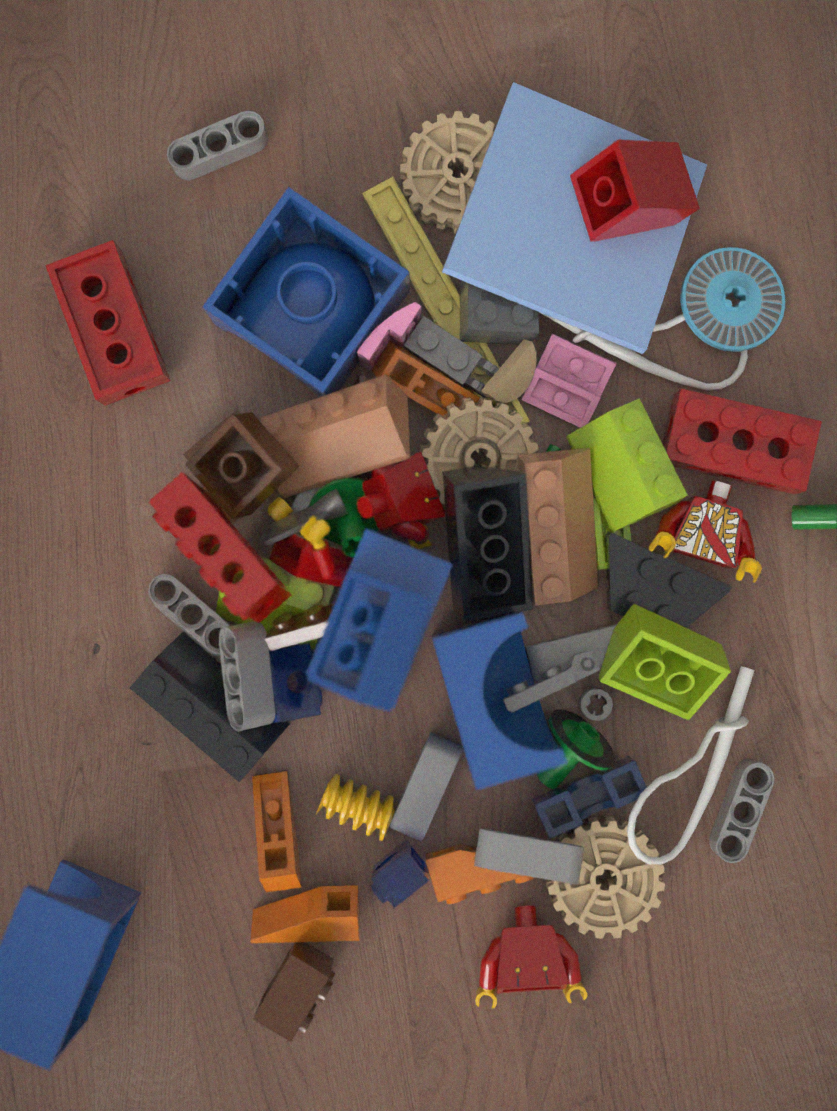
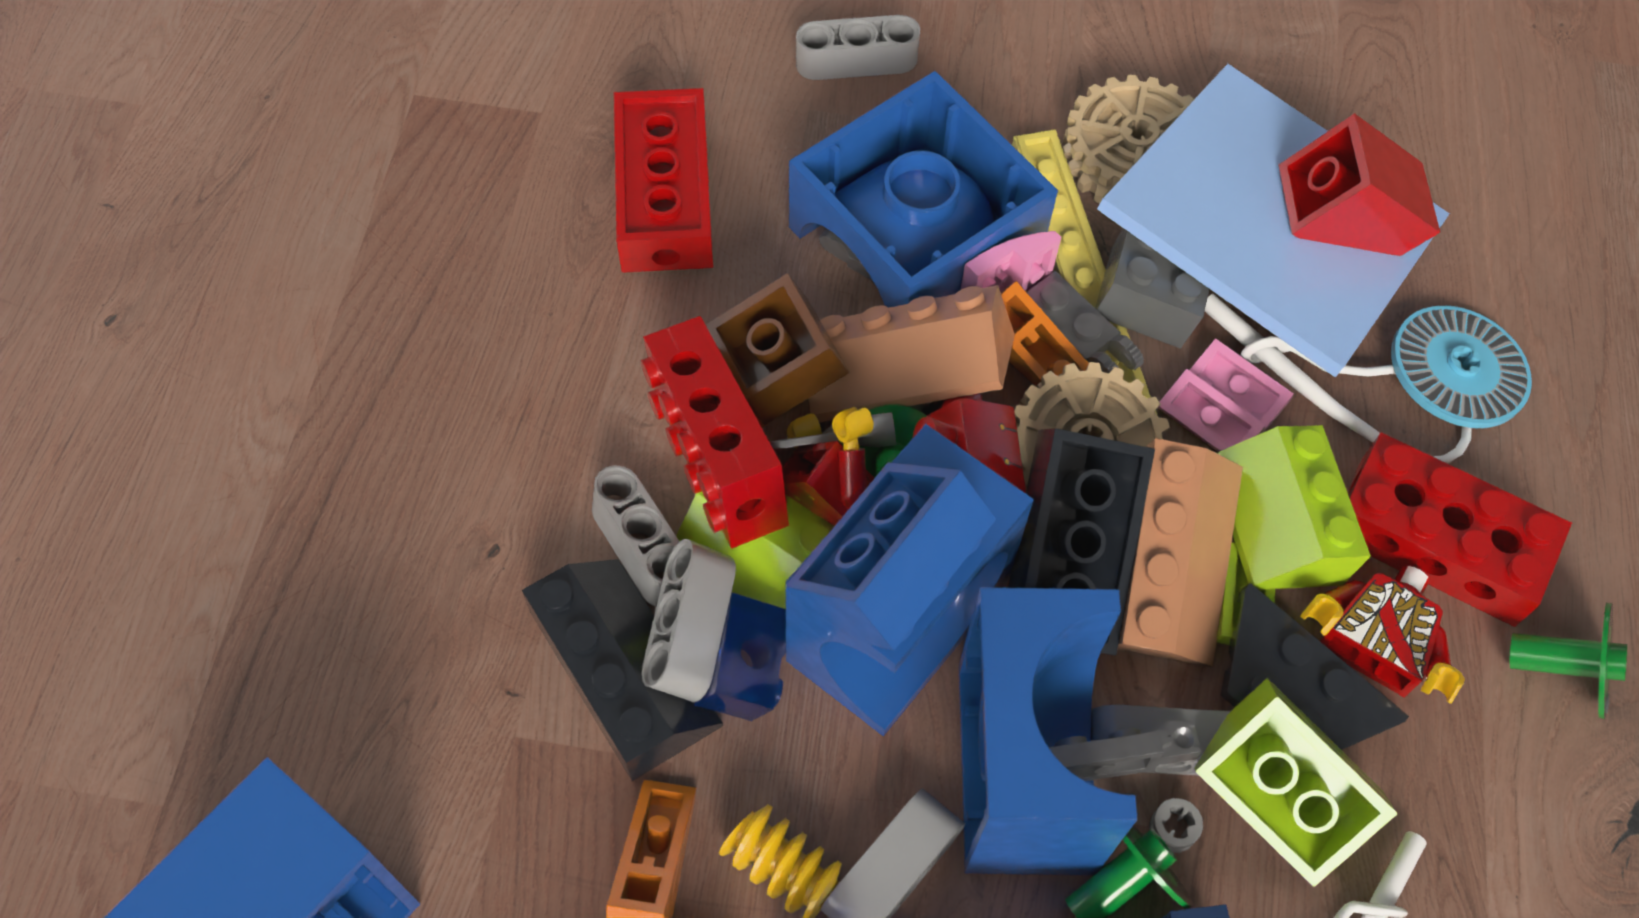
camera: 15 degrees right, 25 degrees down
reddish brown plate [264,603,335,651] -> none
tan tile [481,339,536,403] -> none

